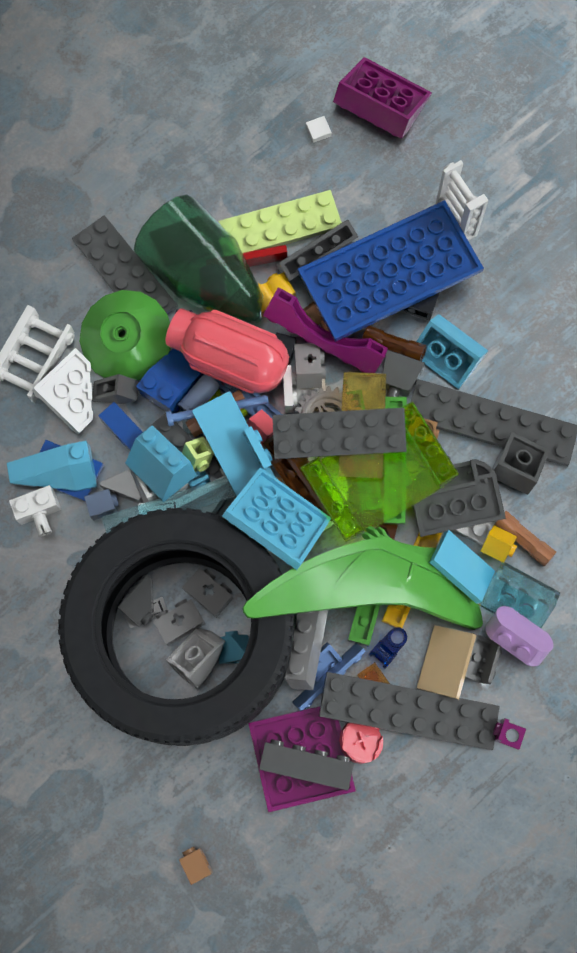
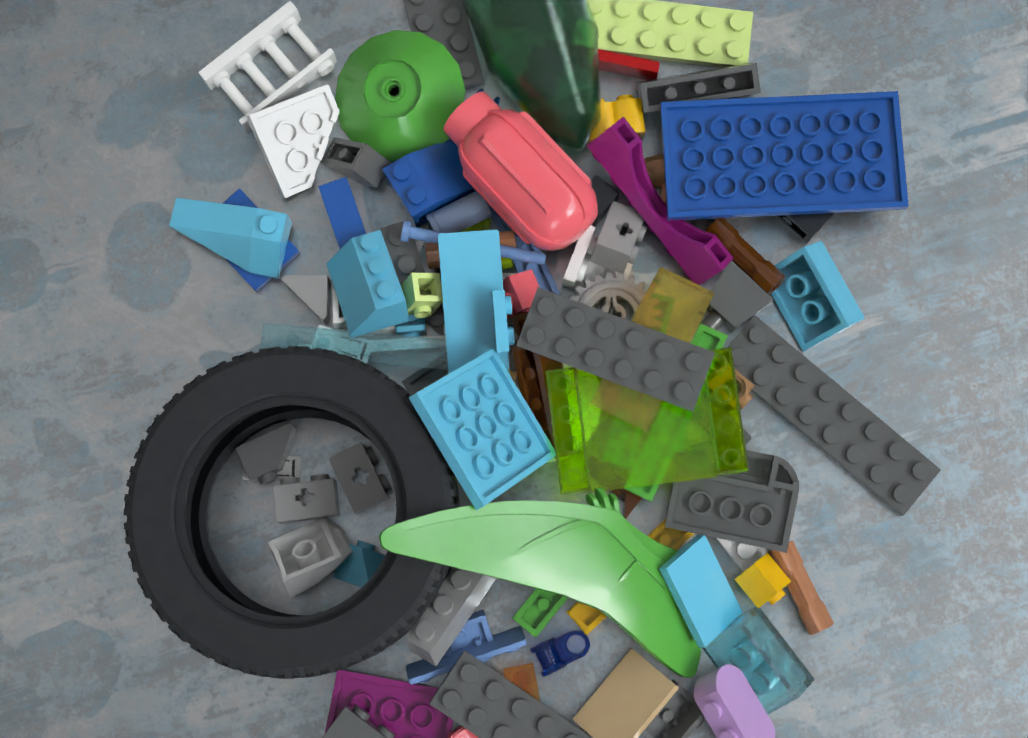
camera: 20 degrees right, 5 degrees up
white brick [9,485,61,537] -> none
sand blue brick [84,489,119,521] -> none
white fence [435,160,489,241] -> none
dark grey slope [493,432,550,495] -> none

